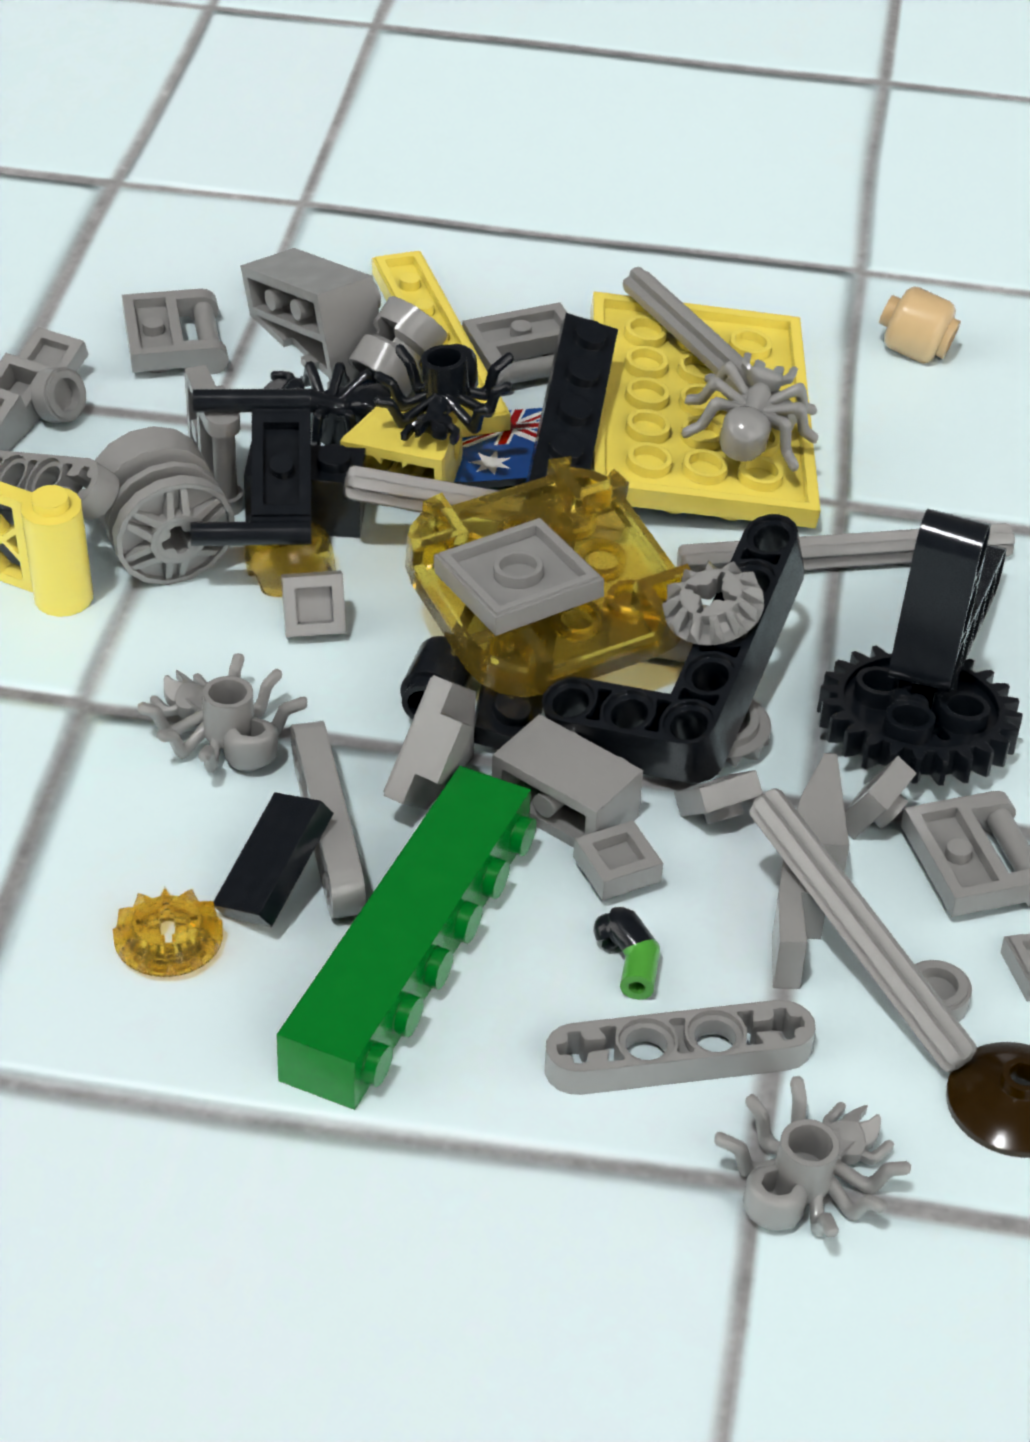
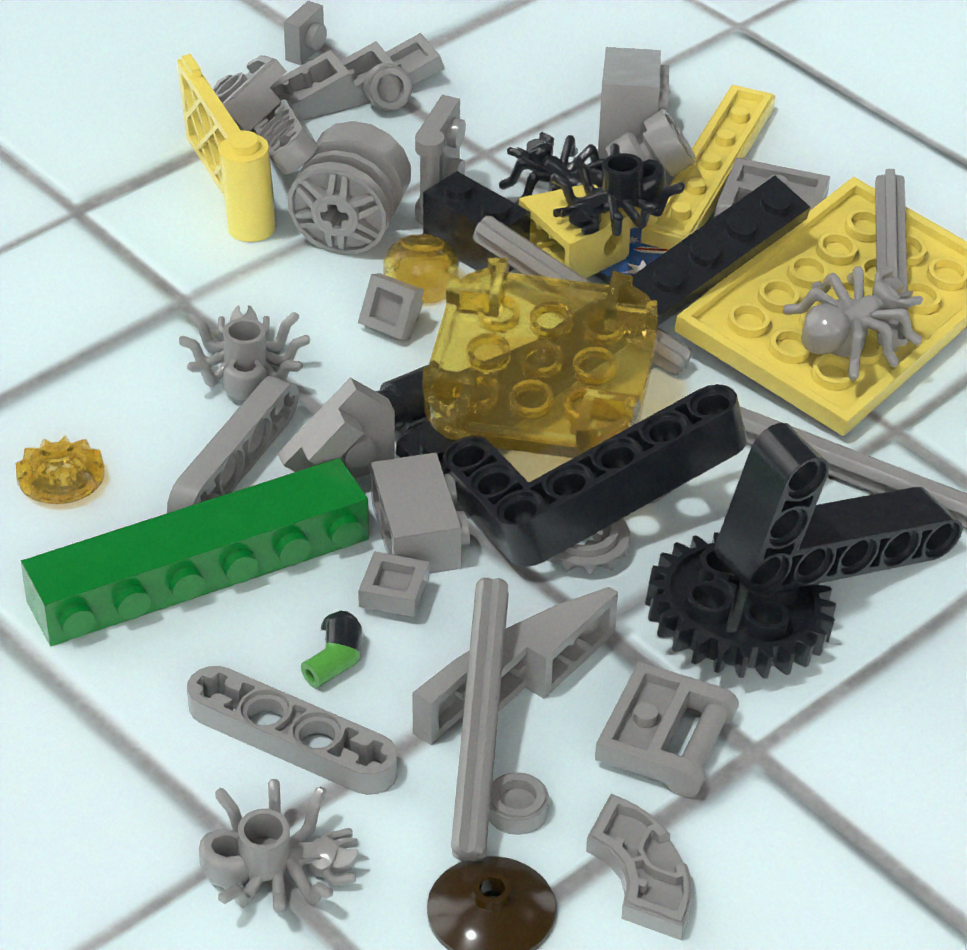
camera: 40 degrees right, 0 degrees up
light grey plate [122,289,229,375] -> none
black plate [190,389,312,546] -> none
black tile [212,792,334,927] -> none
light grey tile [434,518,604,636] -> none
light grey gear [662,560,764,645] -> none
light grey plate [674,770,763,824] -> none
light grey plate [845,756,917,839] -> none

